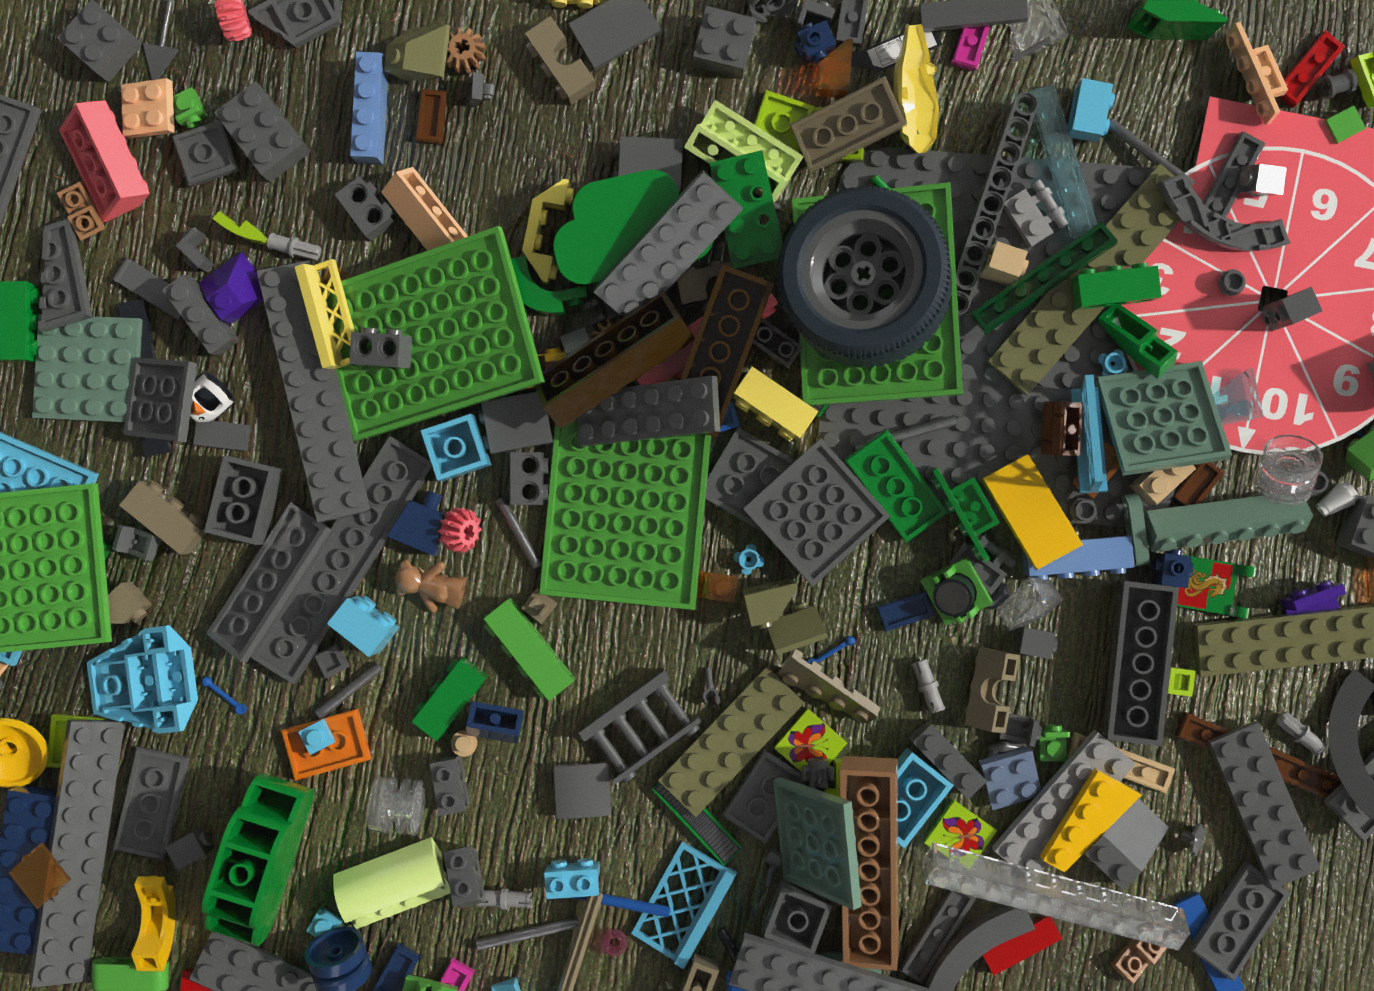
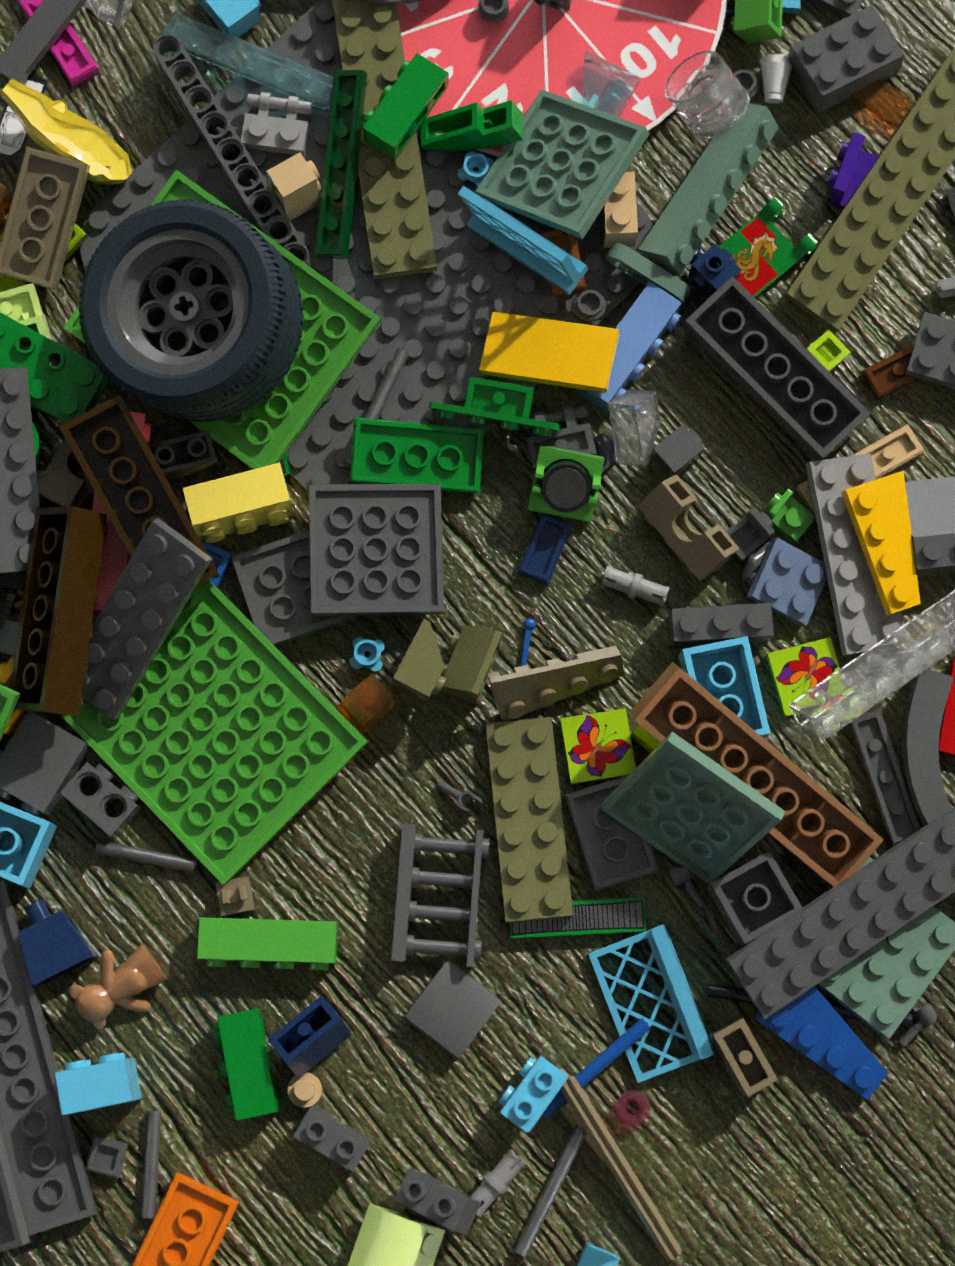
camera: 55 degrees left, 10 degrees down
medium azure plate [298,719,336,755] -> none
clear wheel [367,775,426,836] -> none
coral gear [438,508,482,553] -> none
dark grey gear [802,758,834,788] -> none
reddish brown brick [1041,401,1083,456] -> none
reddish brown tile [1172,462,1225,506] -> none

